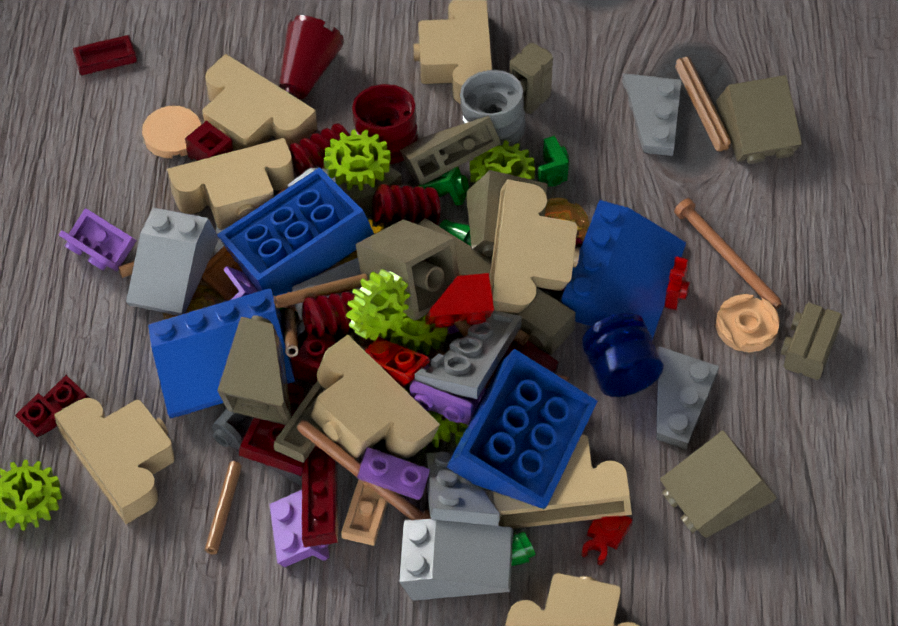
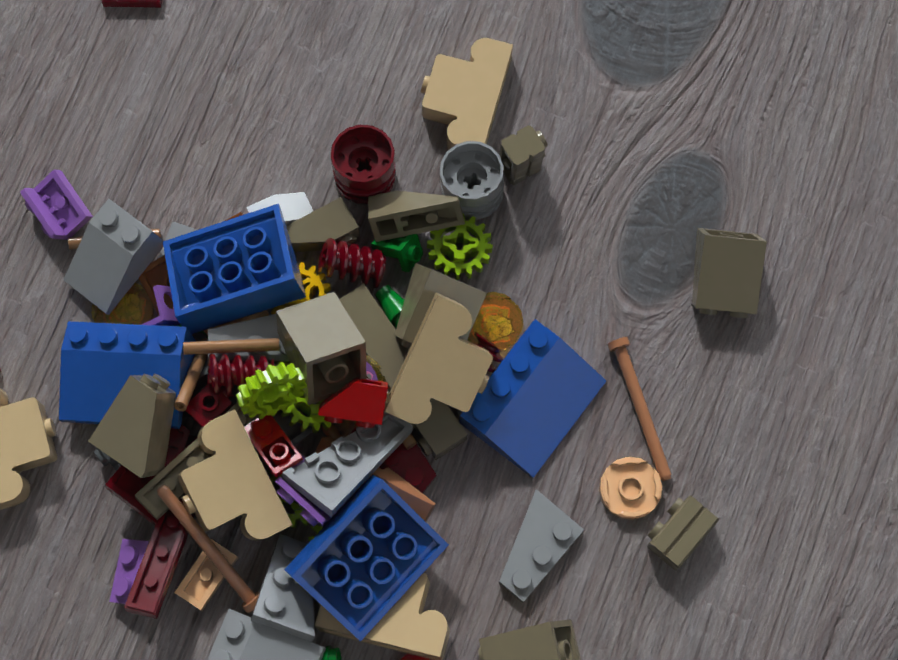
camera: 15 degrees right, 20 degrees up
light nougat tile [142,106,201,158] -> none
tan brick [167,138,295,229] -> none
dark red brick [185,121,233,161] -> none
tan brick [203,54,317,151] -> none
medium nougat piece [205,461,242,554] -> none
dark red cone [279,15,344,99] -> none
dark red piece [289,123,351,177] -> none
lime gear [324,129,391,191] -> none
medium lavender bracket [357,447,430,500] -> none
green bracket [538,135,569,187] -> none
clear blue wheel [582,313,664,397] -> none
light grey wing [622,74,681,156] -> none
red plate [664,256,691,310] -> none
medium nougat axle [675,56,731,152] -> none

